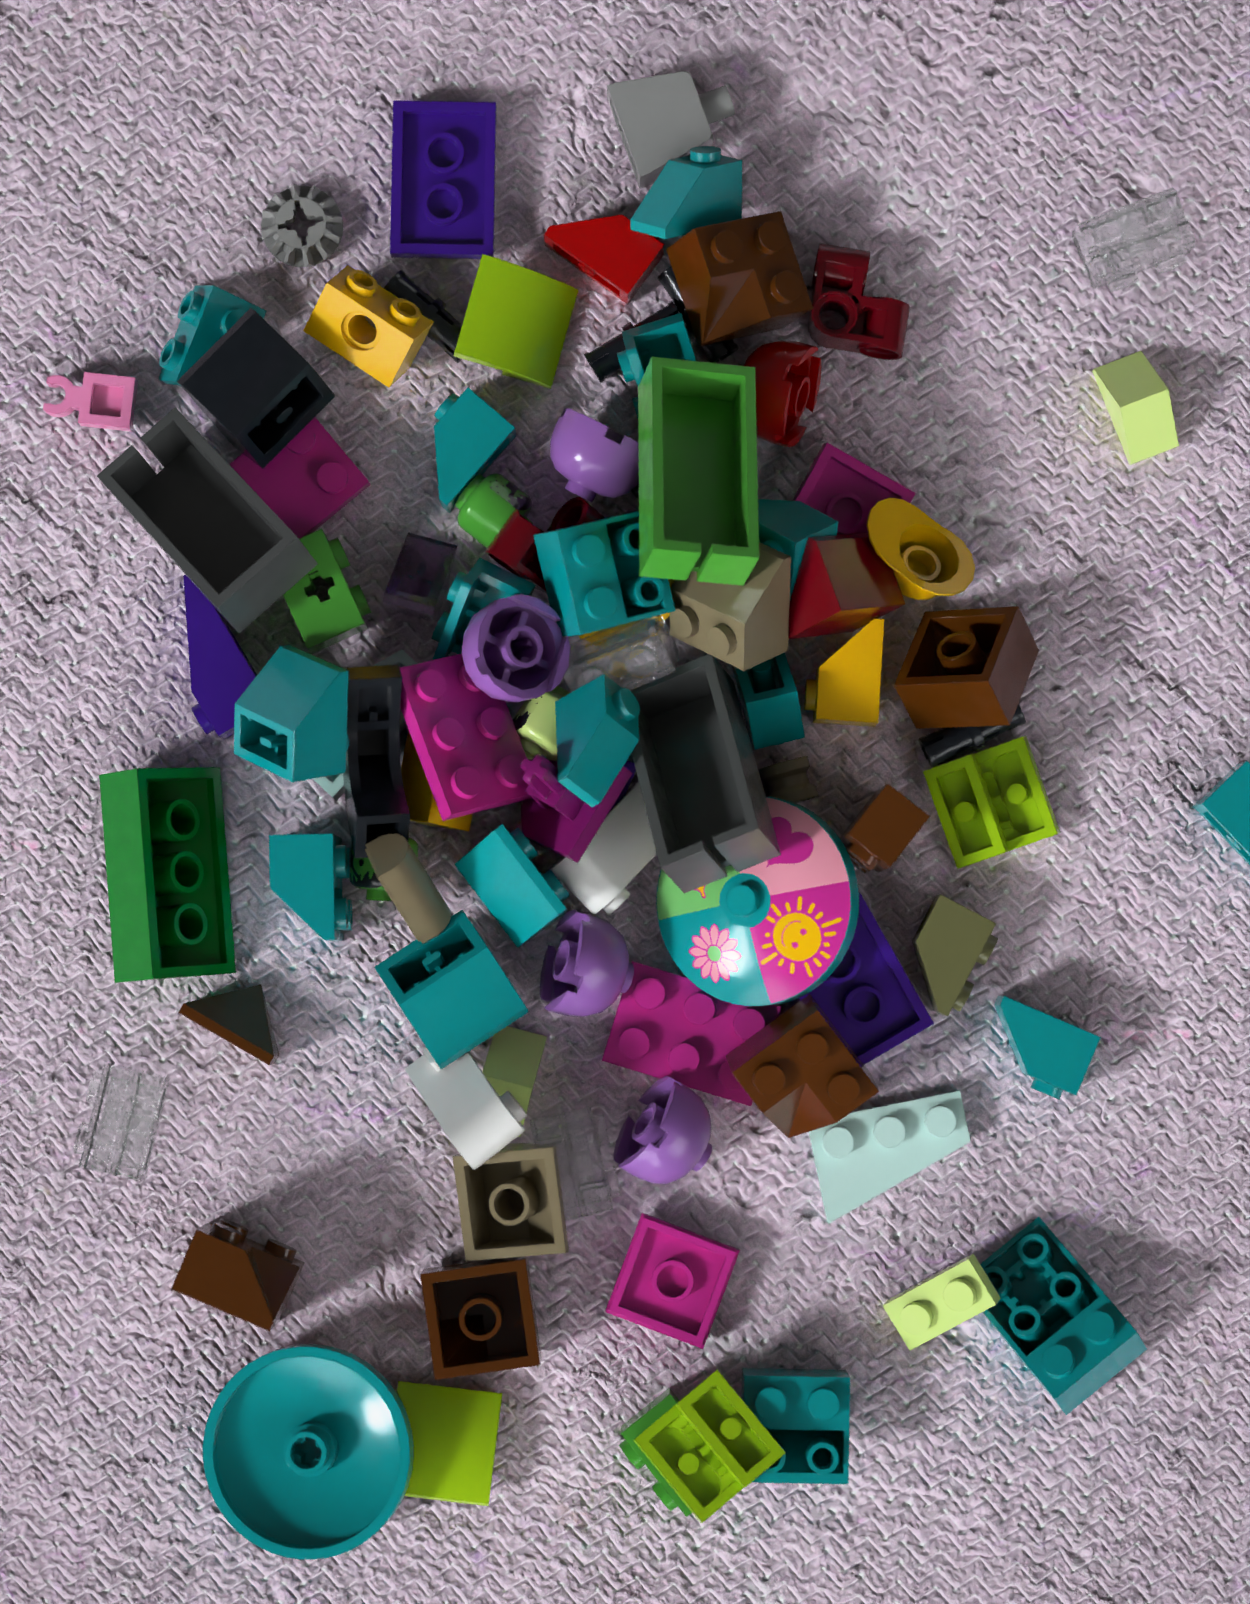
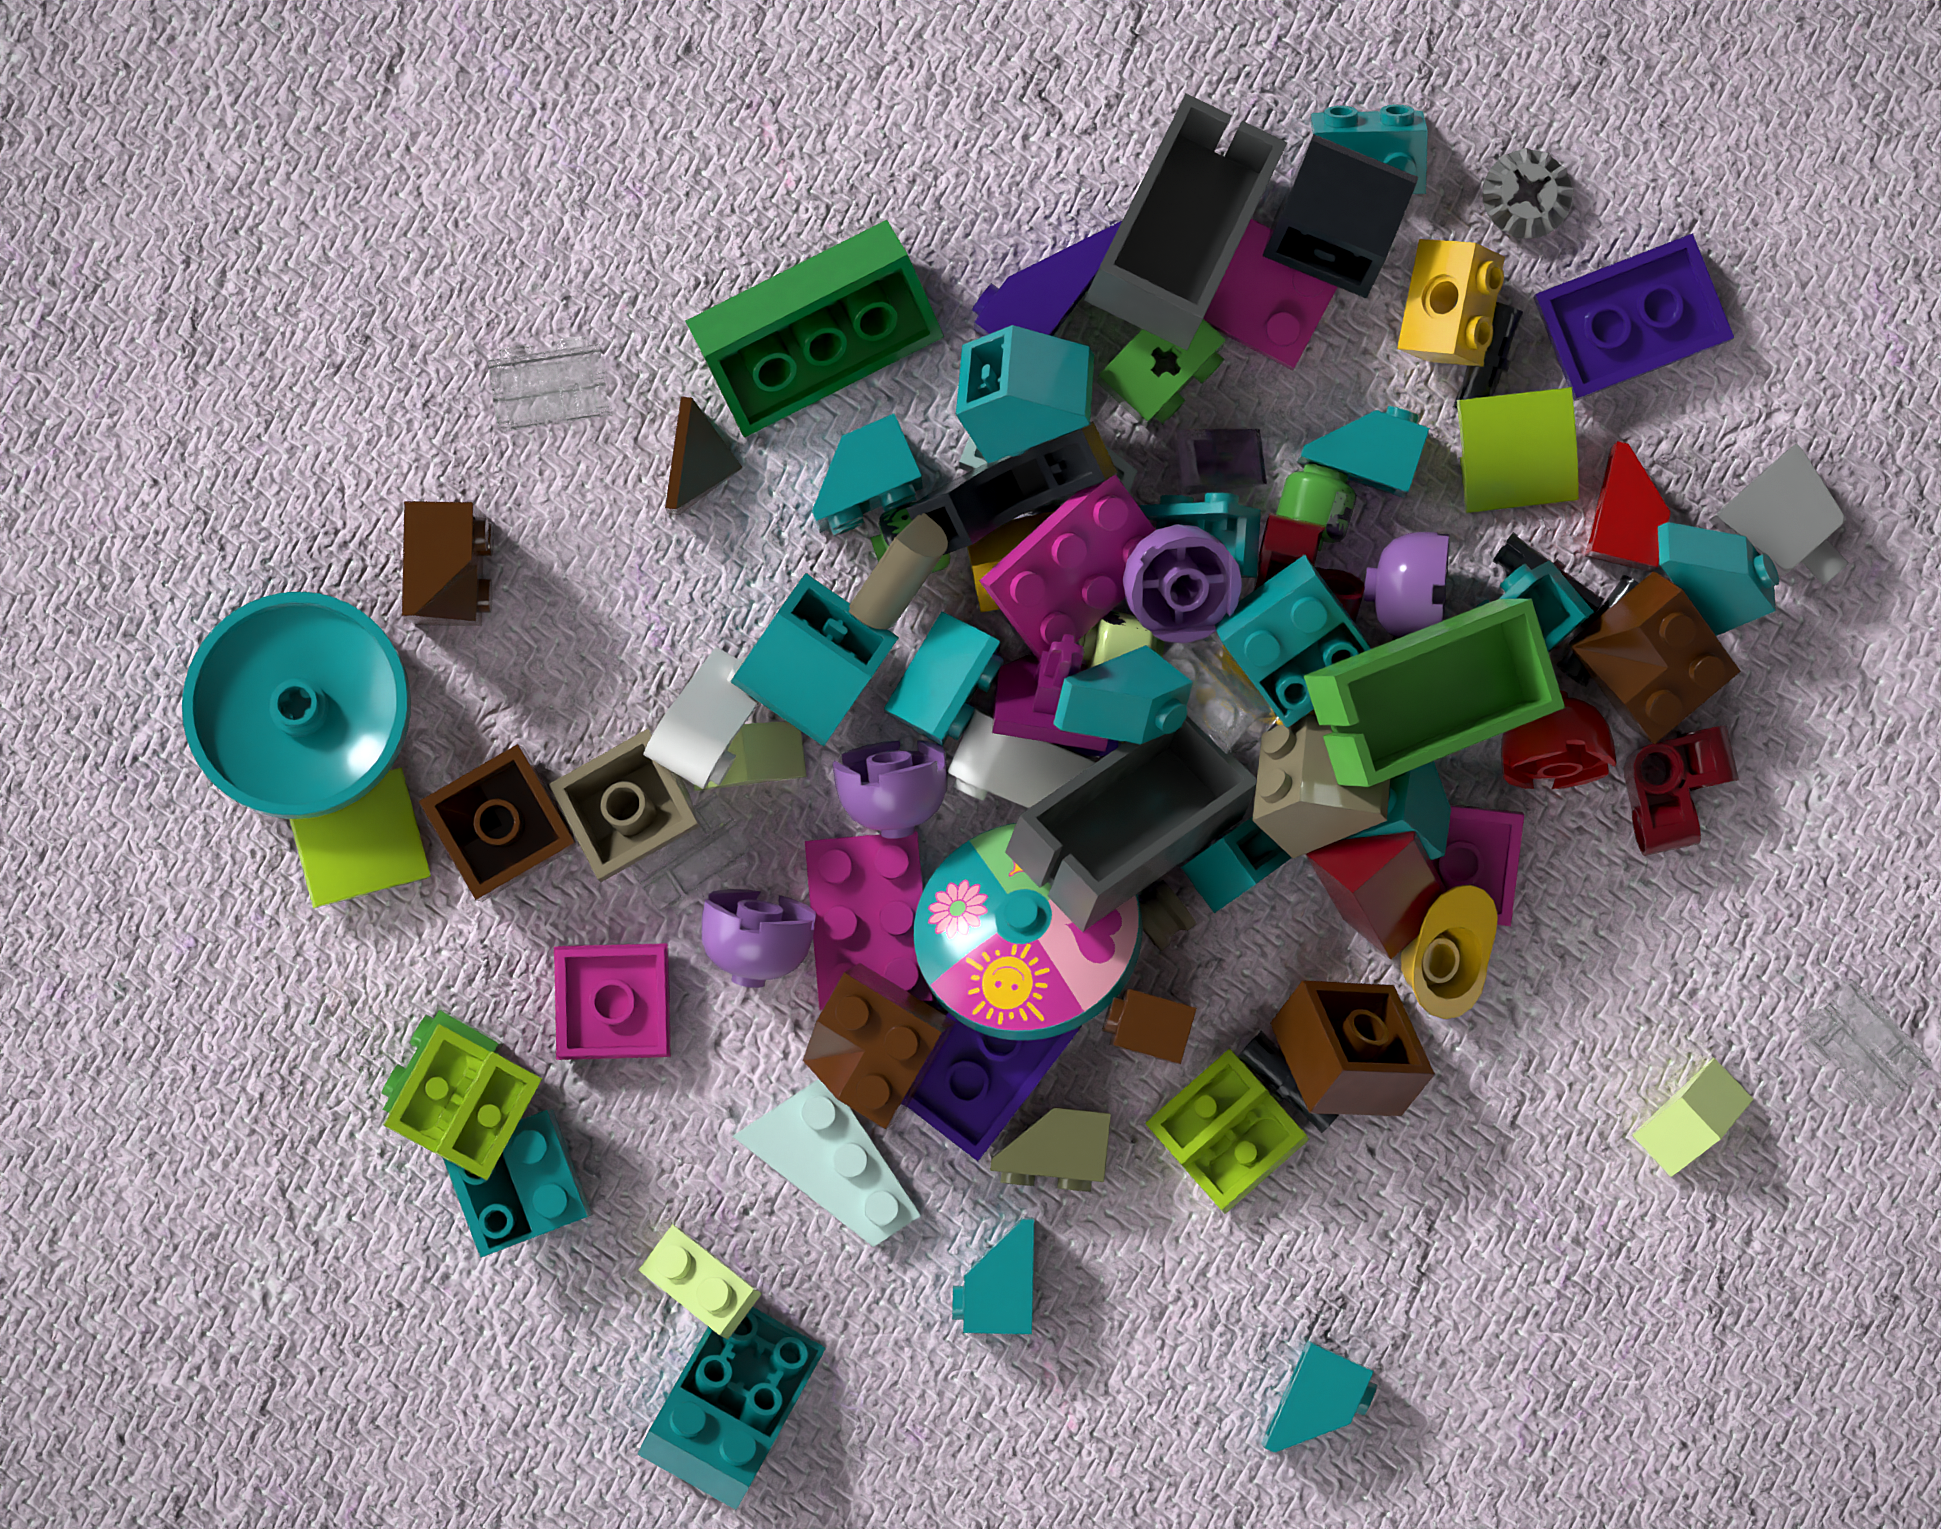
camera: 70 degrees right, 0 degrees up
bright pink plate [43,372,138,432] -> none
yellow slope [804,618,884,727] -> none

